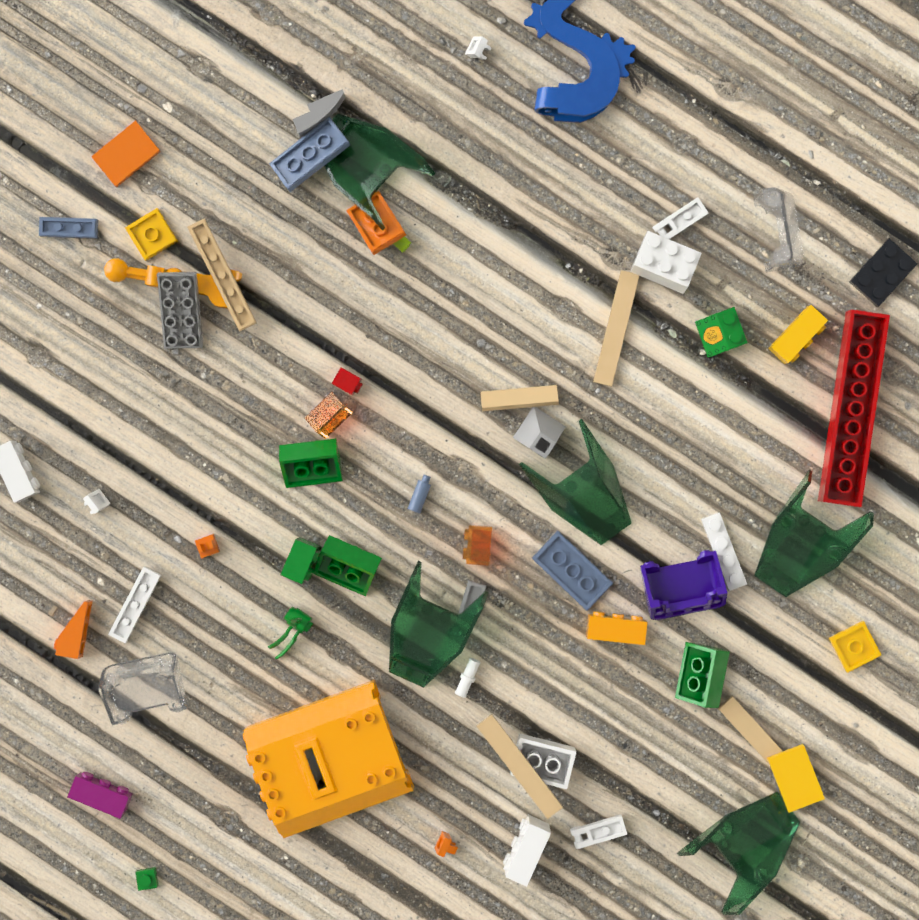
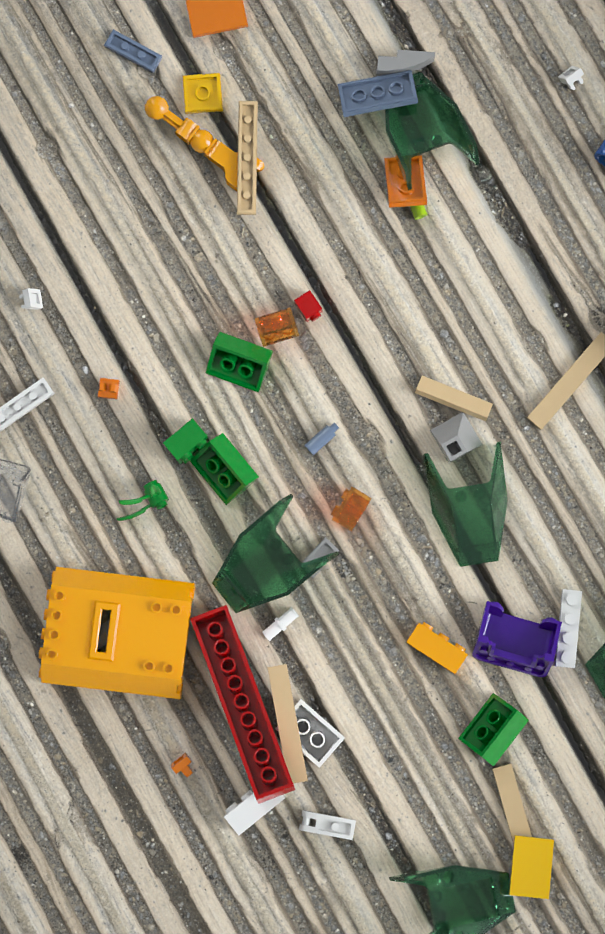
camera: 30 degrees right, 5 degrees down
light grey tile [157,272,203,349] -> none
sand blue tile [532,530,613,611] -> none
none -> red brick [190,605,295,804]

